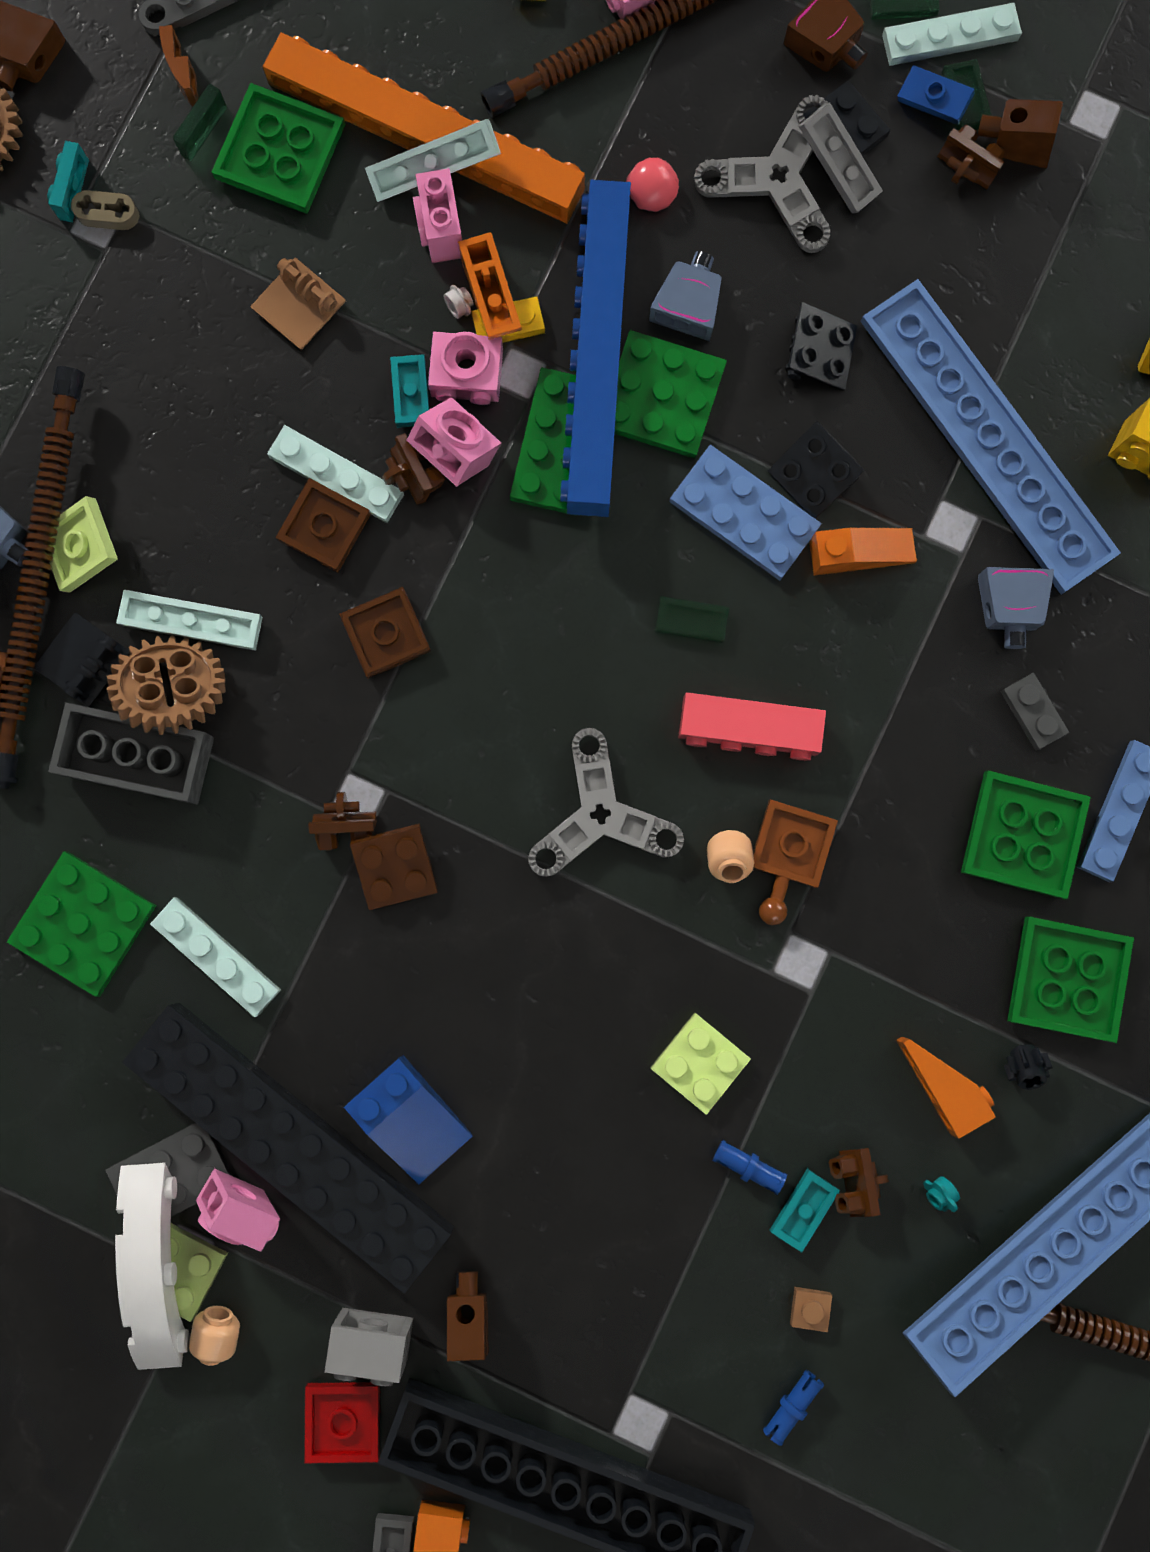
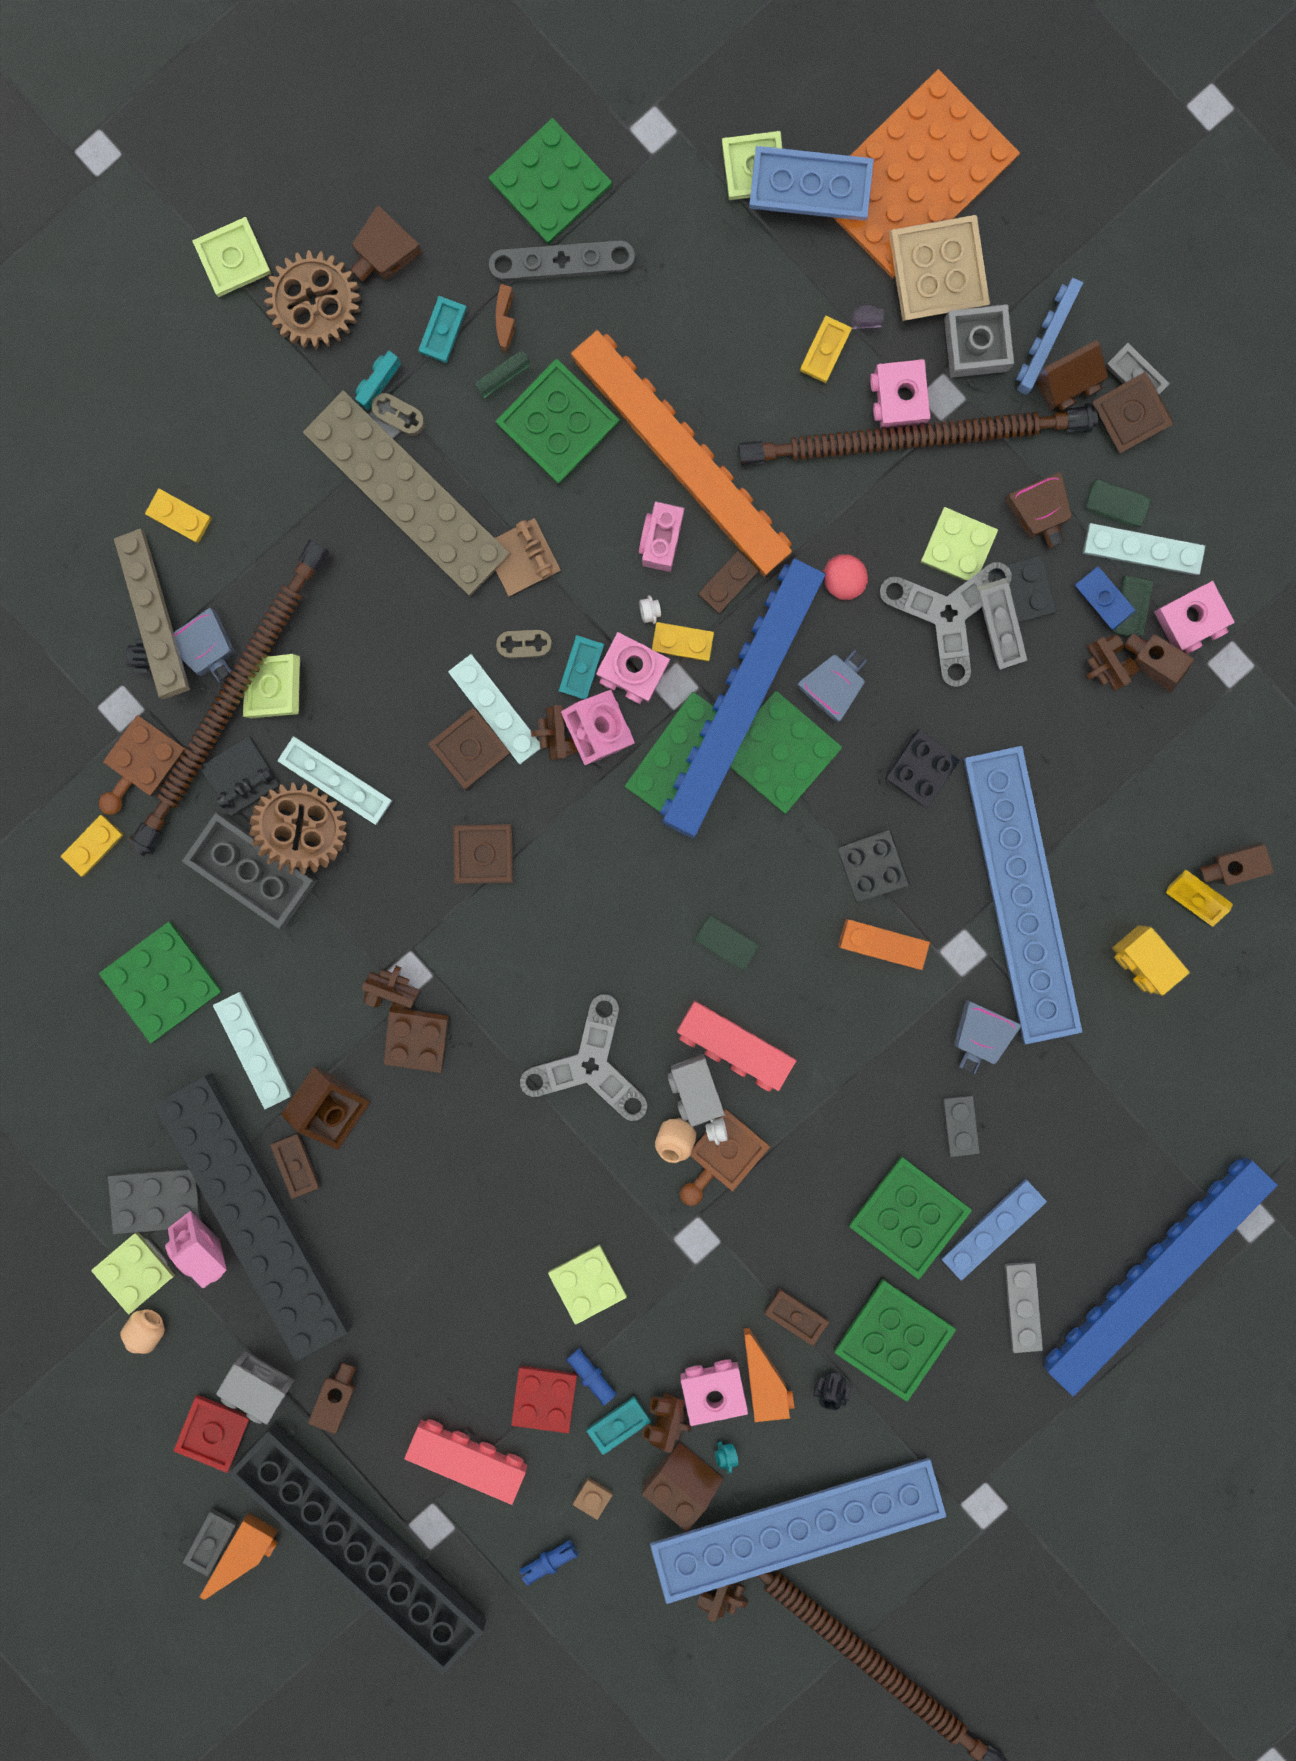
camera: 20 degrees right, 5 degrees up
white brick [115,1163,190,1370] -> none
blue slope [344,1055,473,1184] -> none
light aqua plate [365,119,501,202] -> none
orange slope [458,232,522,340] -> none
medium blue plate [669,444,822,581] -> none
none -> reddish brown plate [270,1133,320,1199]
none -> reddish brown slope [281,1067,370,1150]
none -> dark tan plate [303,390,511,597]
none -> coral brick [404,1419,527,1505]
none -> teal plate [418,296,467,364]
none -> dark tan beam [496,630,552,659]
none -> red plate [511,1366,577,1433]
none -> reddish brown slope [642,1441,724,1532]
none -> light grey brick [668,1054,725,1127]
none -> bright pink brick [681,1360,748,1426]
none -> reddish brown hips [696,1583,749,1623]
none -> reddish brown plate [698,551,759,614]
none -> white plate [706,1117,728,1145]
none -> reddish brown plate [764,1288,829,1346]
none -> yellowish green plate [920,507,998,582]
none -> bright pink brick [1154,581,1235,654]

